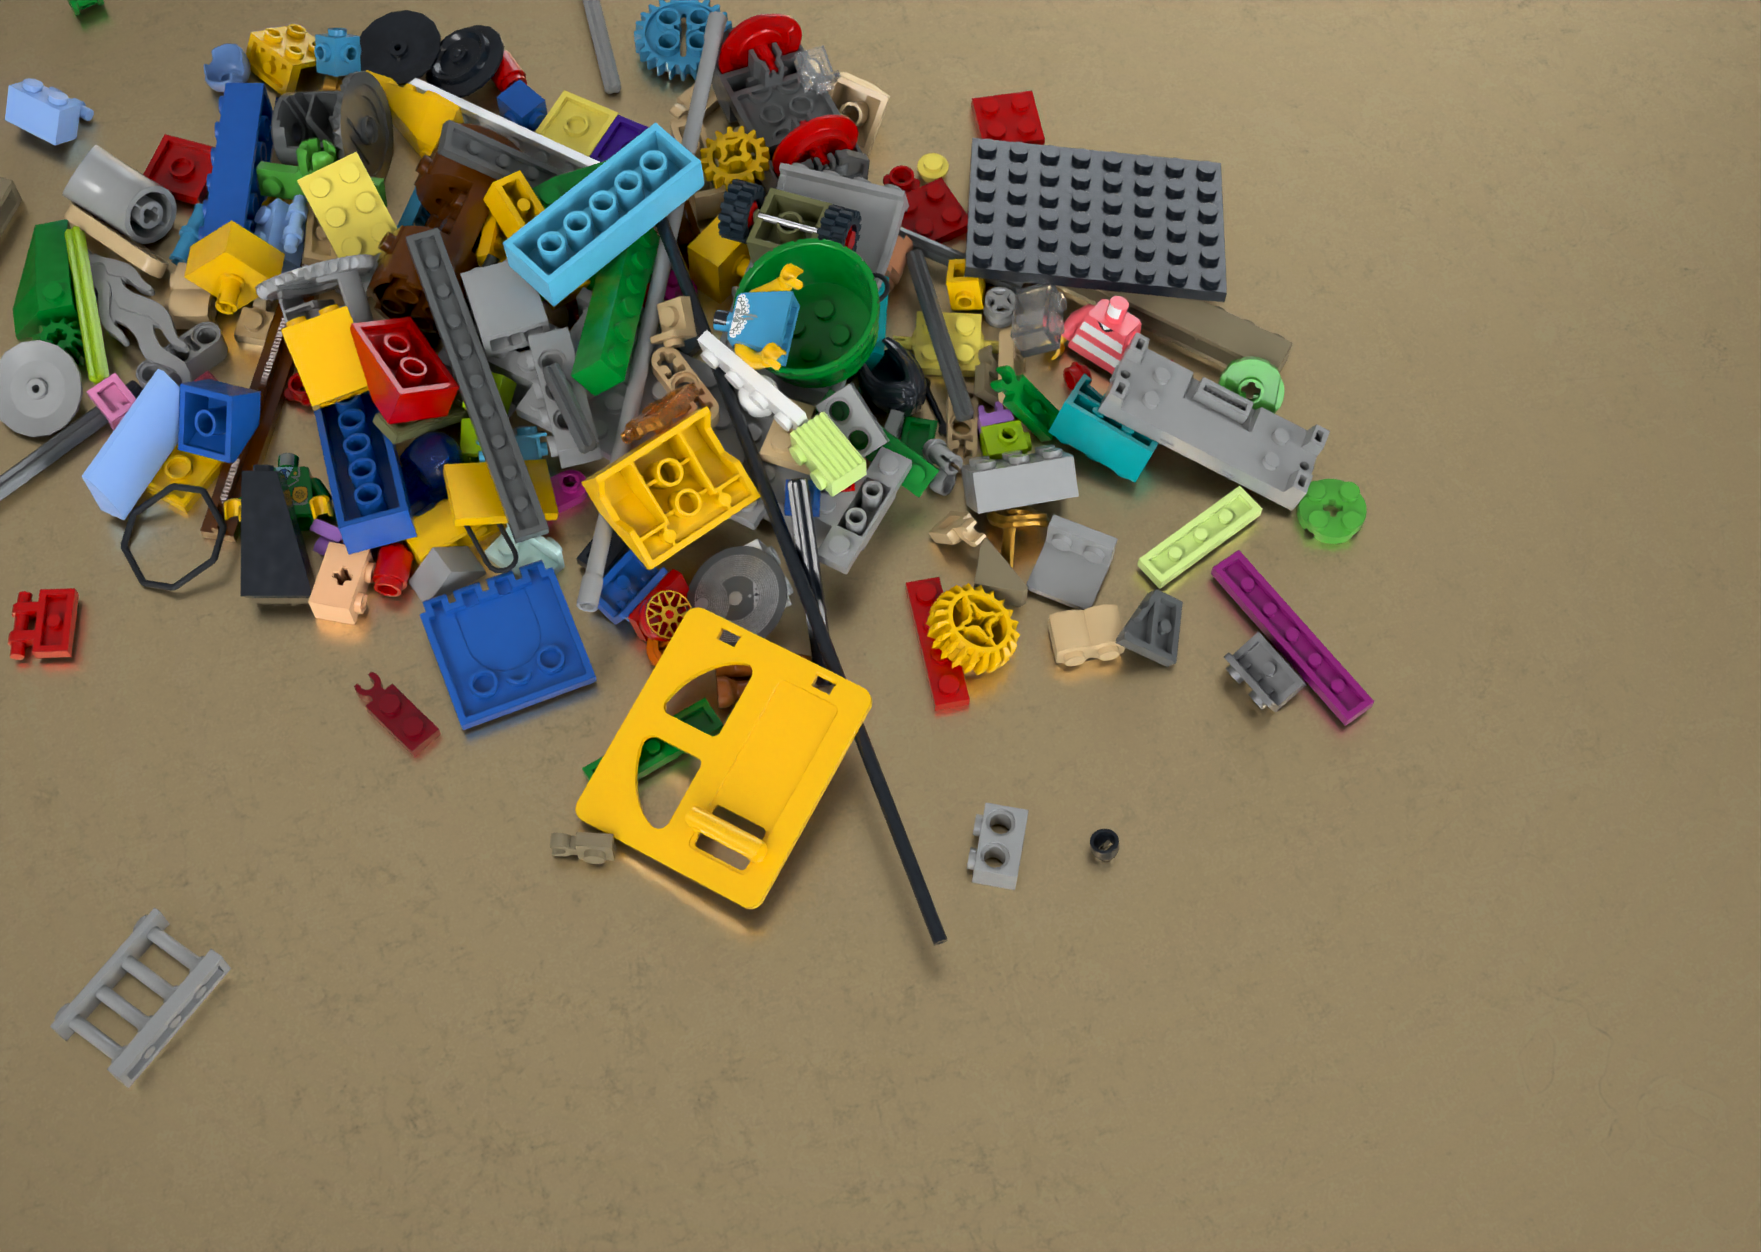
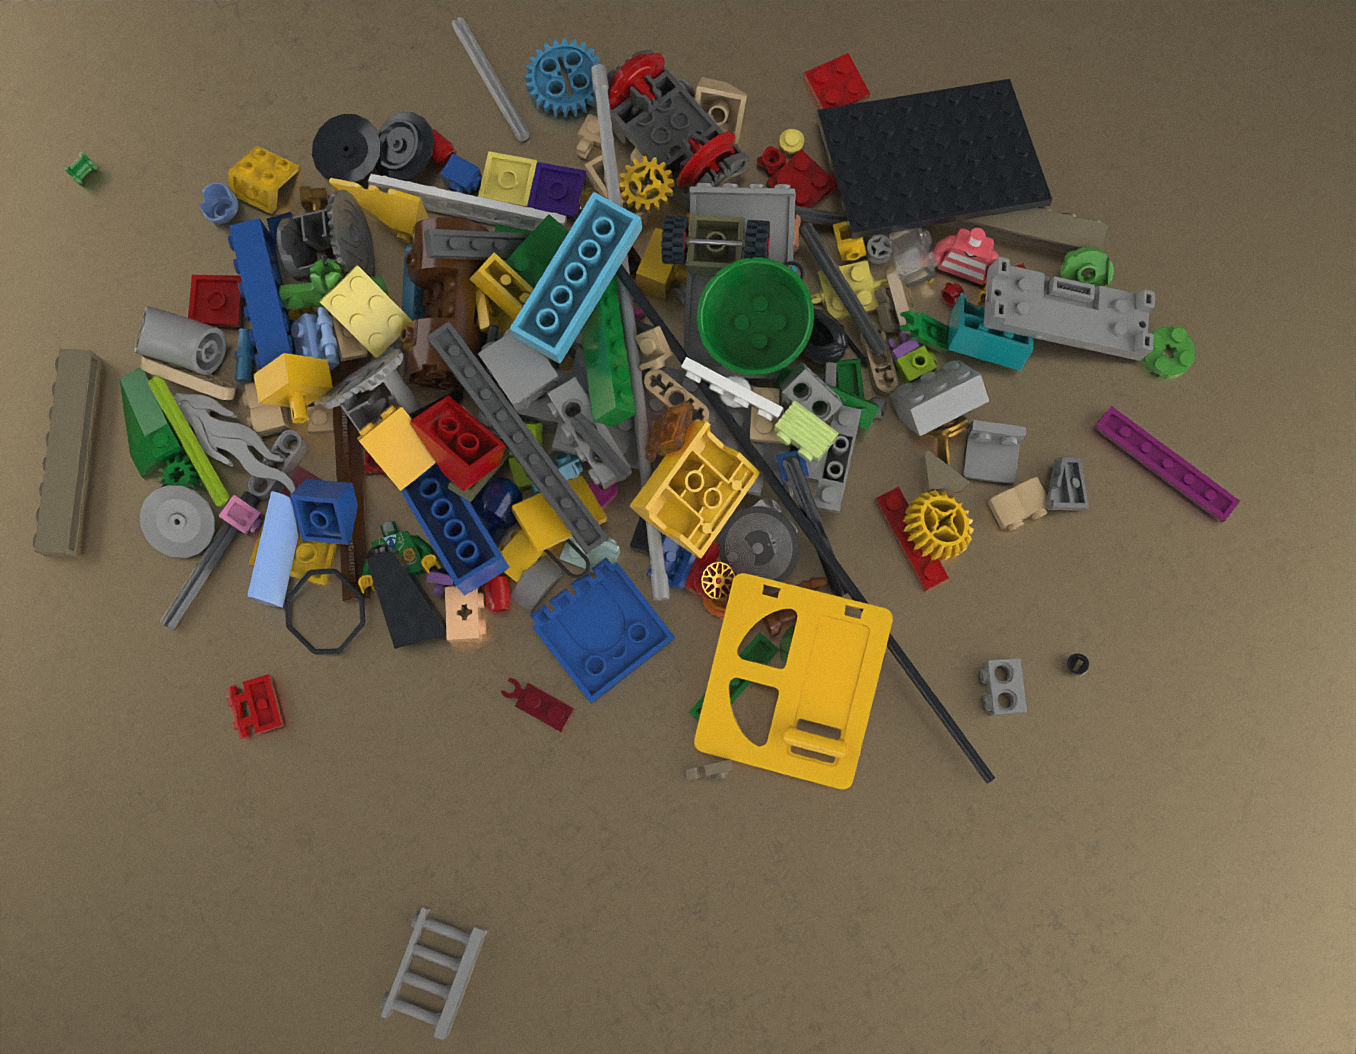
camera: 10 degrees left, 15 degrees up
light blue brick [5,78,94,146] -> none
dark azure brick [314,28,362,77] -> none
torso [713,263,804,370] -> none
clear bracket [792,45,841,94] -> none
light grey pin [922,439,963,475] -> none
tan plate [928,511,986,547] -> none
yellowish green plate [1137,486,1262,589] -> none
flat silver bracket [1224,632,1307,713] -> none

